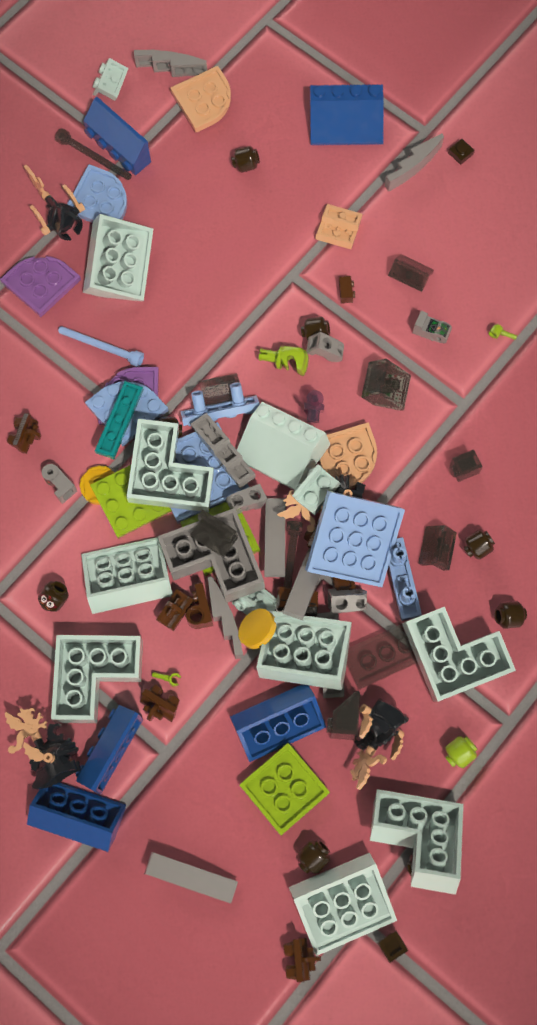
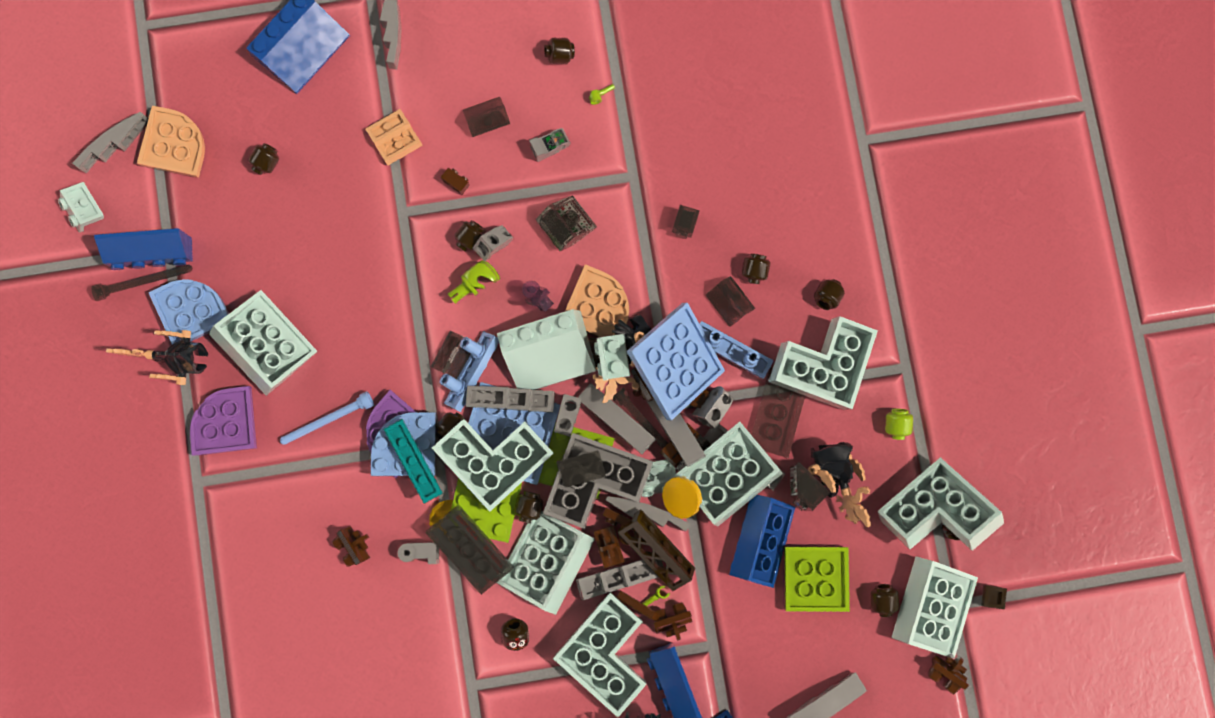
camera: 55 degrees left, 10 degrees up
none -> clear smoke tile [425,504,514,595]
none -> dark brown head [514,491,543,523]
none -> dark brown head [544,37,575,64]
none -> light grey slope [576,558,666,600]
none -> reddish brown tile [617,590,661,621]
none -> dark brown fence [618,509,695,592]

